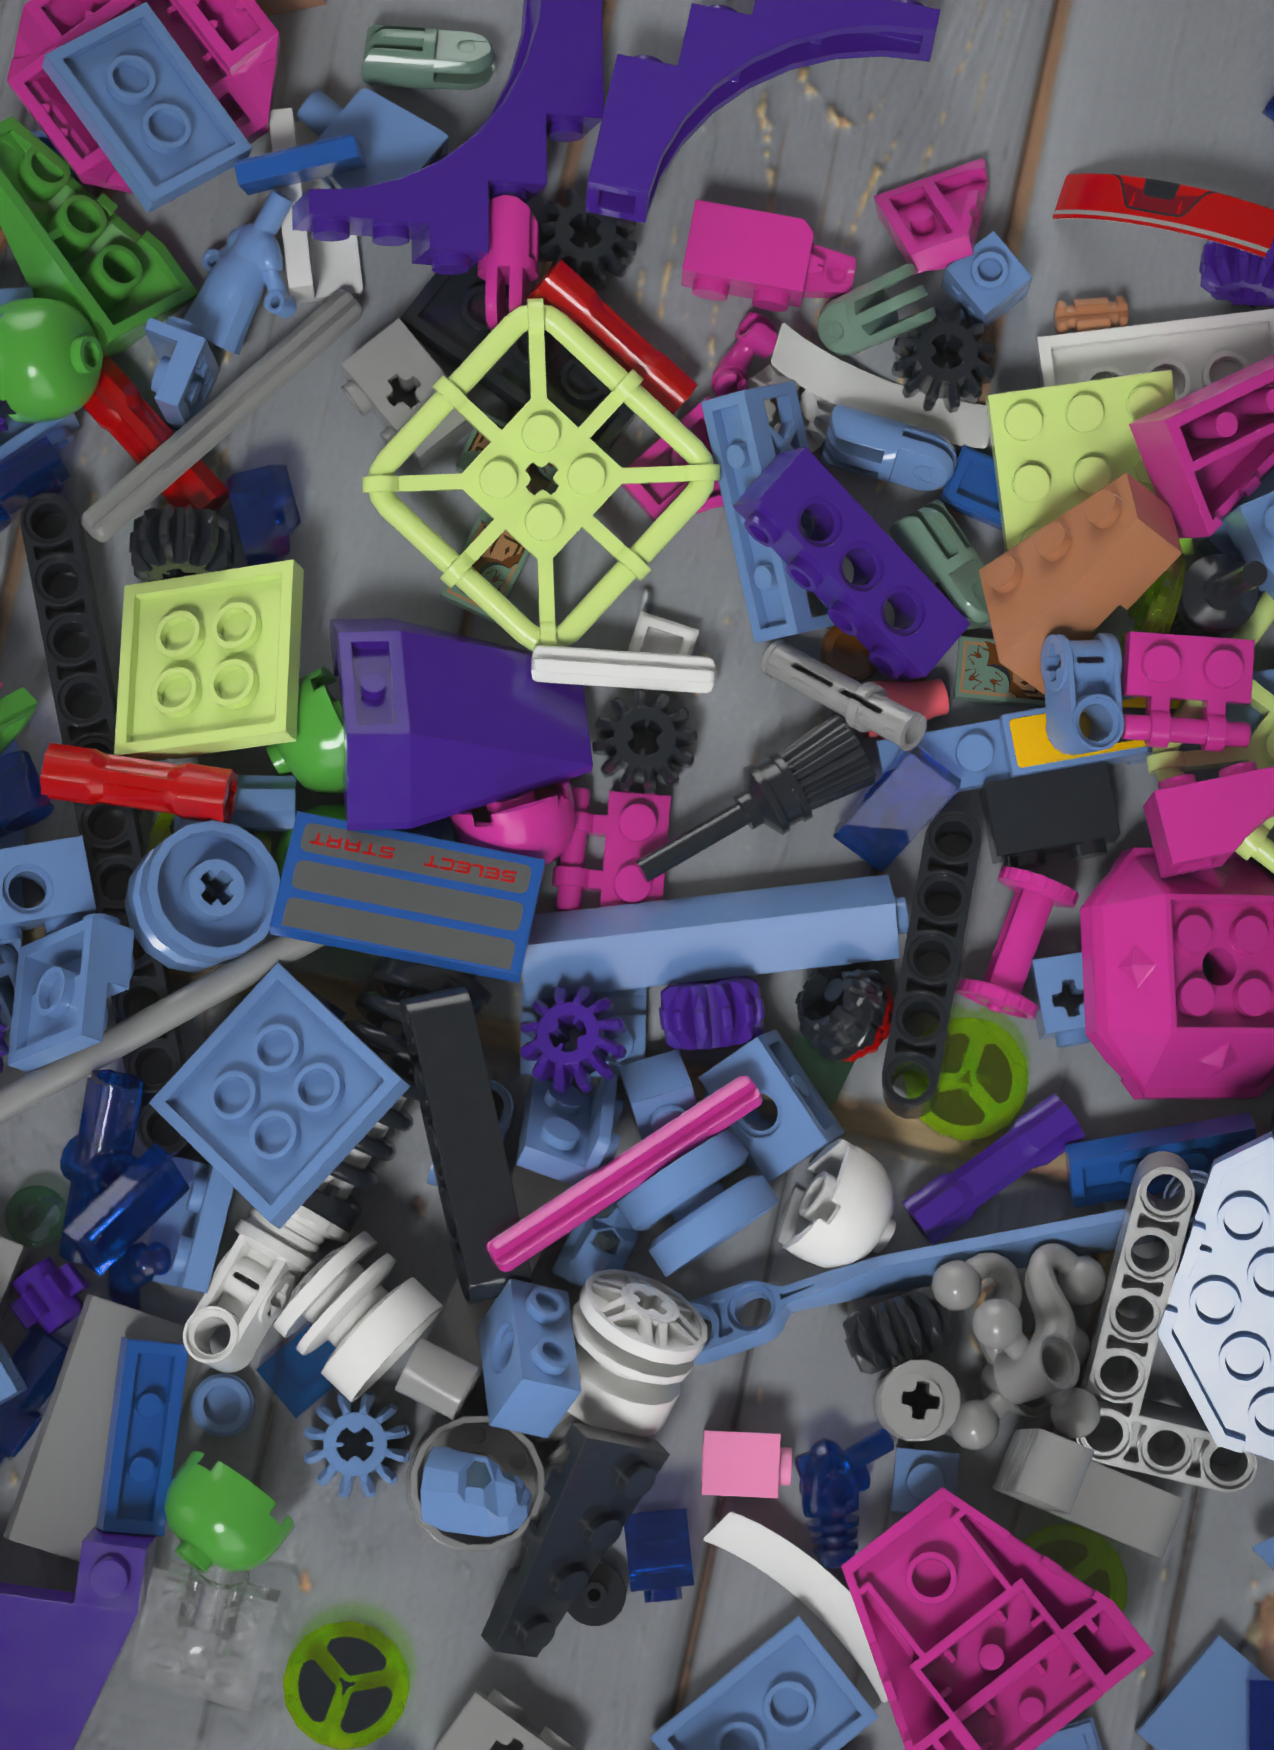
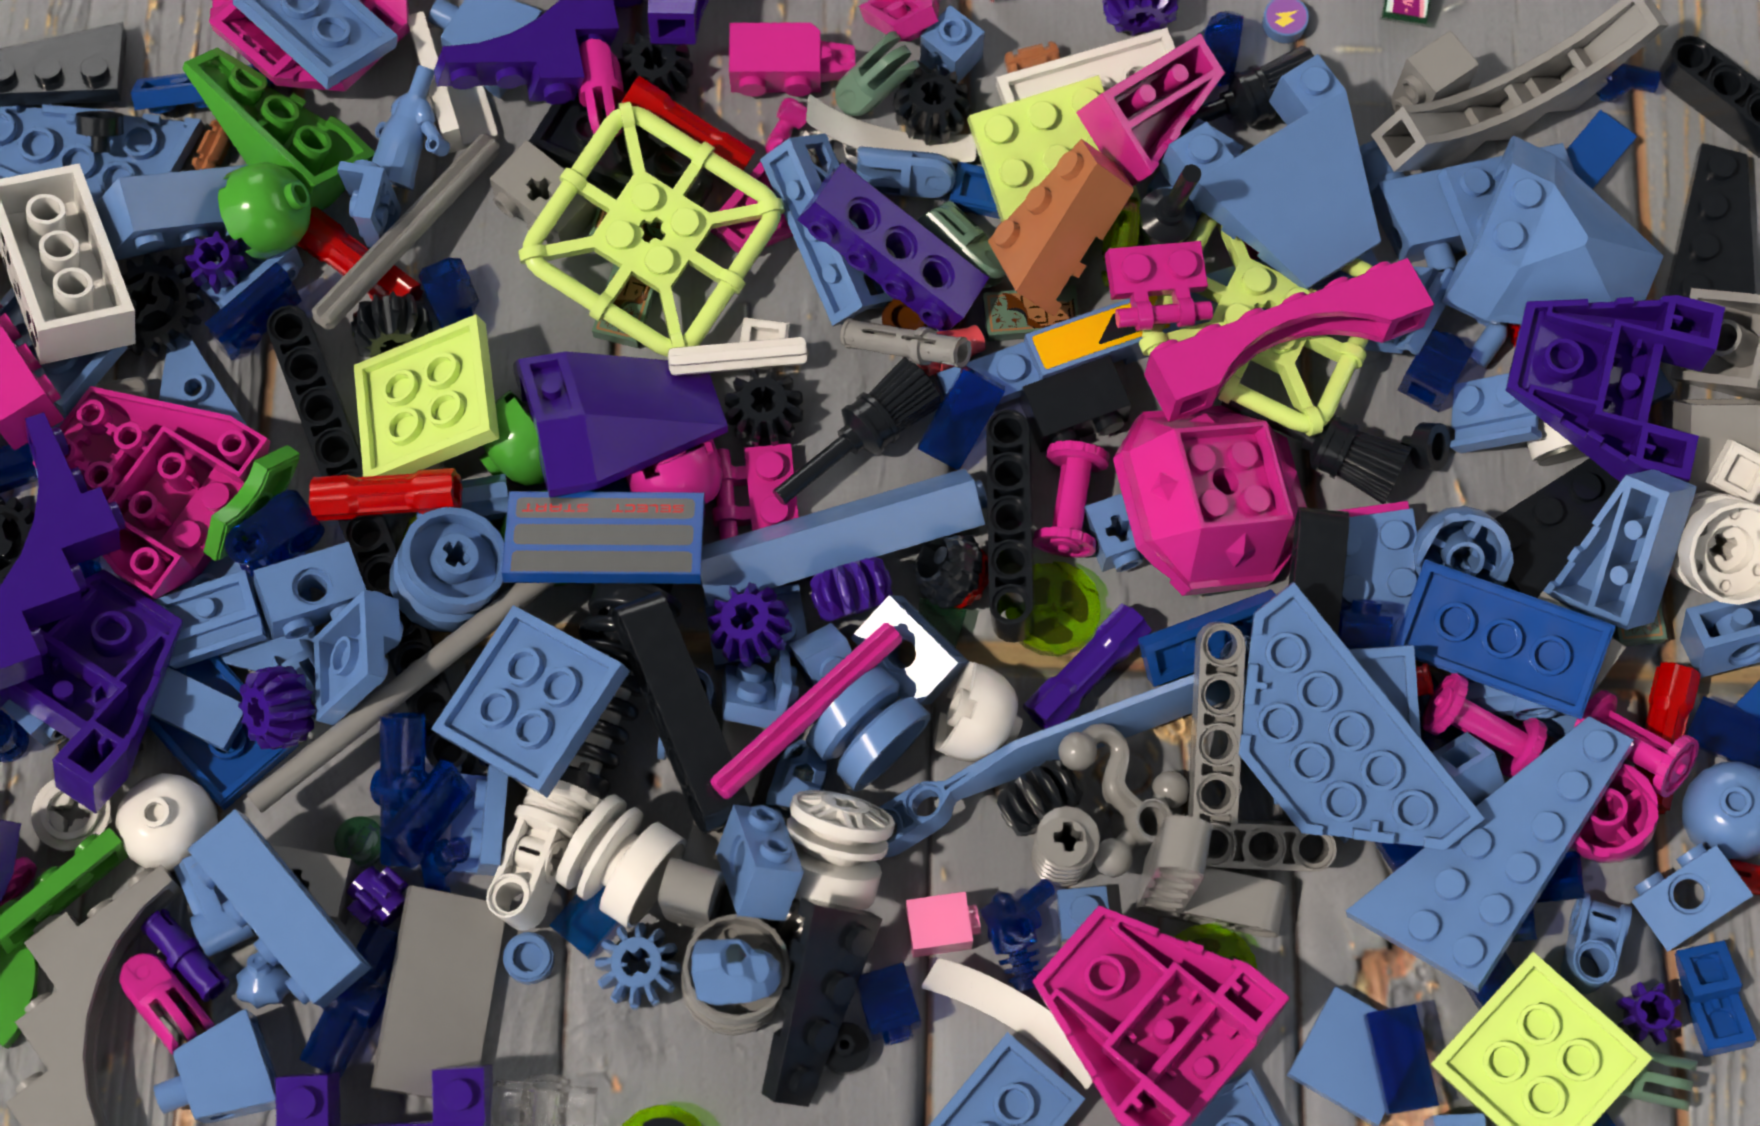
camera: 10 degrees left, 10 degrees down
blue plate [96,1337,188,1536] -> none
bright green cylinder [164,1451,295,1573] -> none
blue tile [234,134,367,195] -> none
light grey piece [972,1243,1107,1438] -> none
medium blue piece [1040,633,1125,755] -> none

